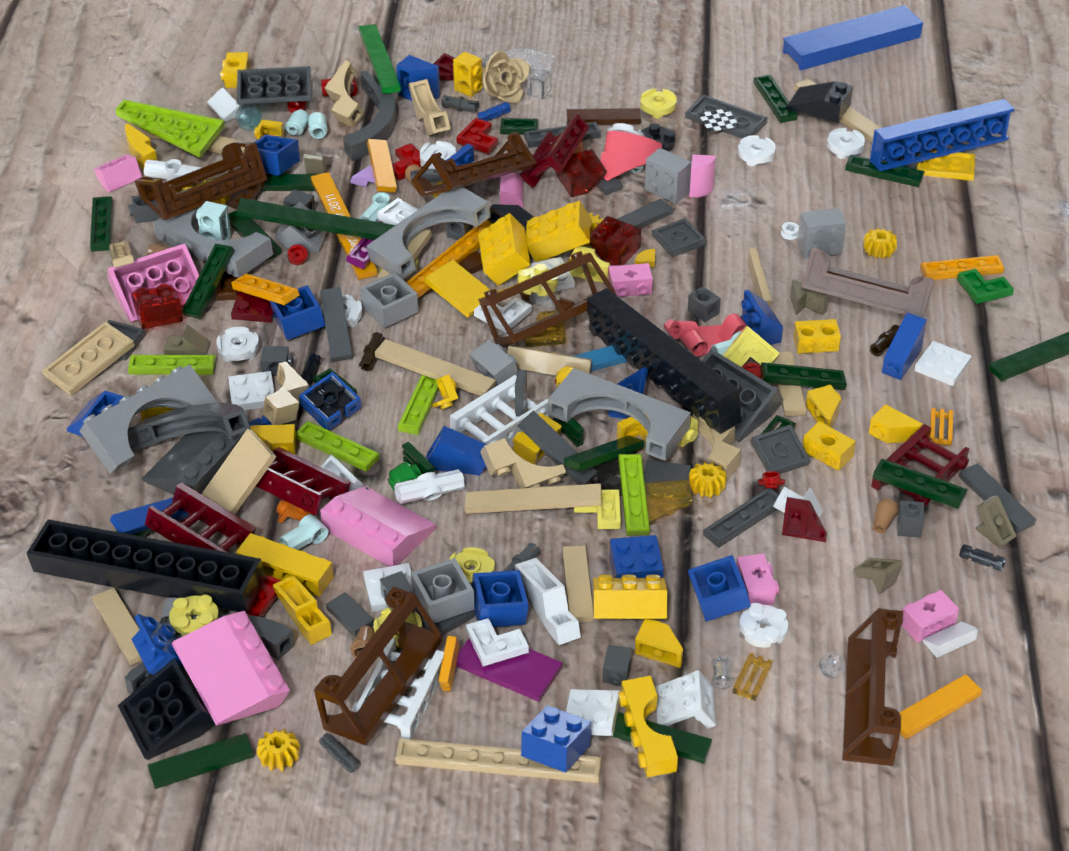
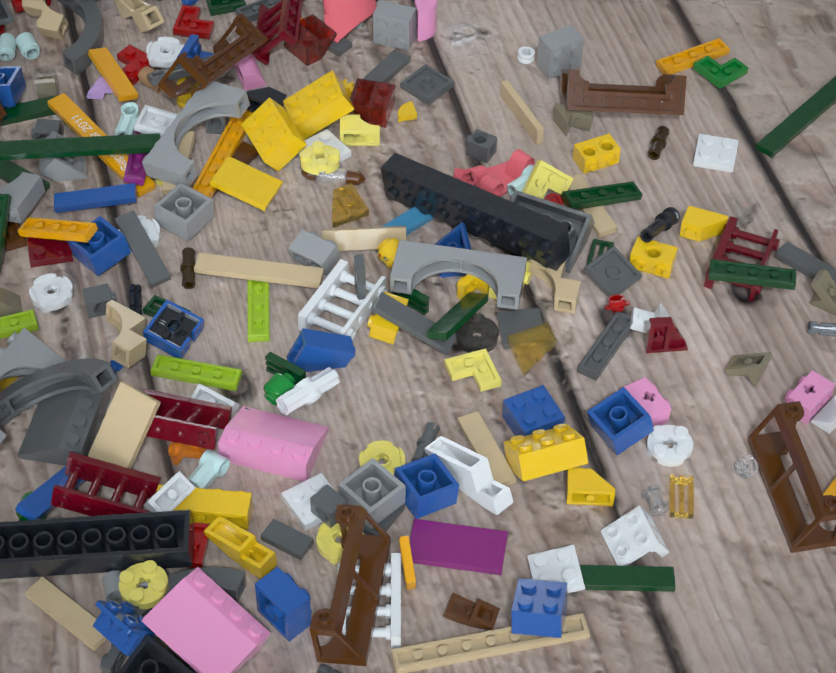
camera: 20 degrees left, 5 degrees up
white plate [228,371,274,410] -> none
yellow slope [250,424,296,454] -> none
red tile [287,244,308,265] -> none
medium nougat cone [351,626,374,658] -> none
yellow bracket [432,374,458,409] -> none
tan tile [464,484,602,514] -> none
white plate [466,618,529,666] -> none
white plate [474,297,532,333] -> none
reddish brown windscreen [478,251,617,345] -> none
tan arch [480,438,566,489] -> none
dark grey brick [602,645,632,685] -> none
bright pink brick [608,263,653,297] -> none
lime tile [618,454,650,536] -> none
yellow arch [618,676,678,778] -> none
yellow gear [688,461,727,499] -> none
blue slope [740,290,783,345] -> none
yellow slope [806,385,841,428] -> none
yellow gear [863,227,897,260] -> none
medium nougat cone [872,498,898,533] -> none
blue slope [882,312,927,380] -> none
dark grey brick [897,500,924,538] -> none
light orange tile [930,408,953,446] -> none
none -> blue tile [54,183,137,213]
none -> white slope [143,471,196,512]
none -> blue brick [255,567,312,642]
none -> reddish brown slope [443,593,500,630]
none -> black pin [640,207,680,243]

